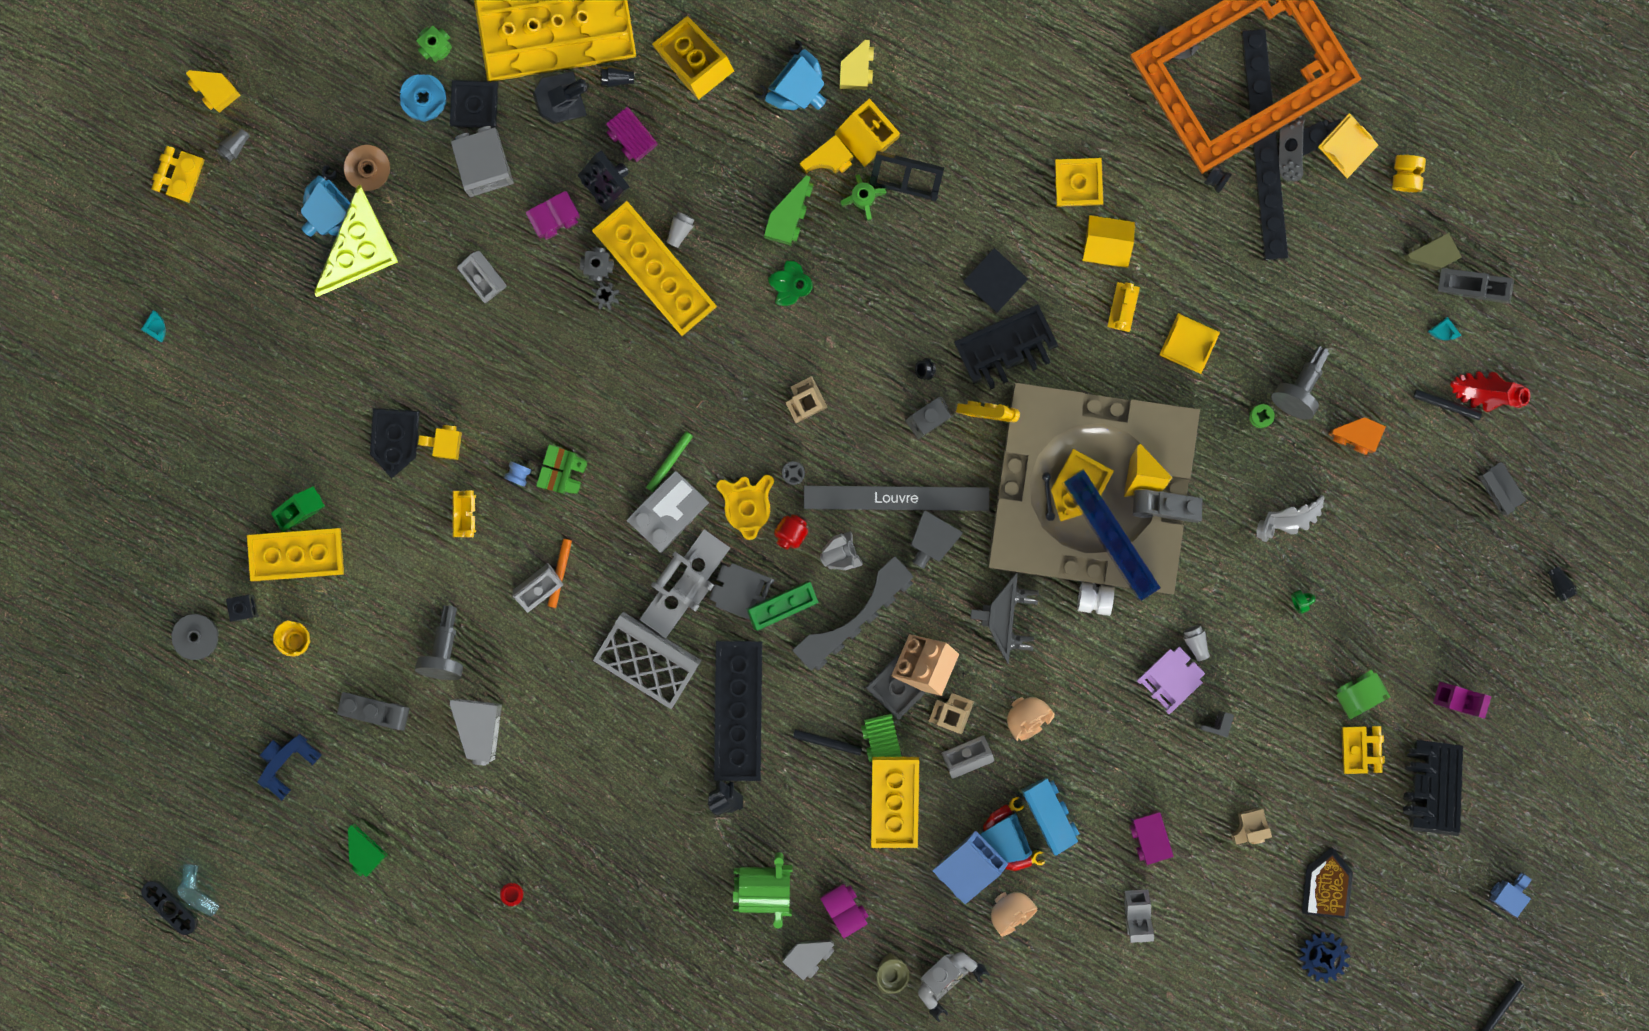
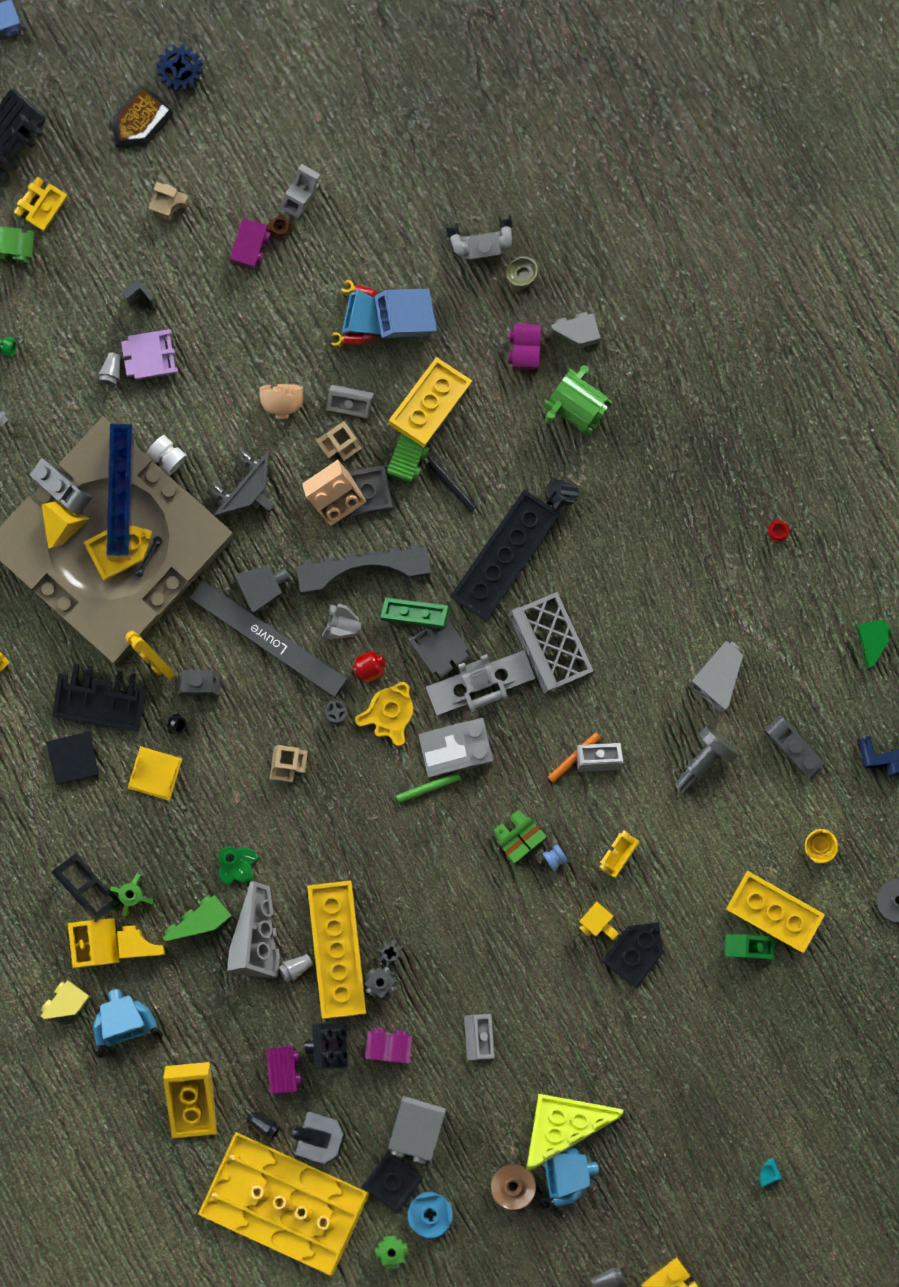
camera: 145 degrees left, 5 degrees down
black brick [226,594,258,622] -> none
light nougat cylinder [991,892,1037,937] -> none
dark azure slope [1021,777,1079,856] -> none
none -> yellow piece [127,746,182,801]
none -> light grey wedge [227,881,280,978]
none -> reddish brown plate [268,214,293,240]

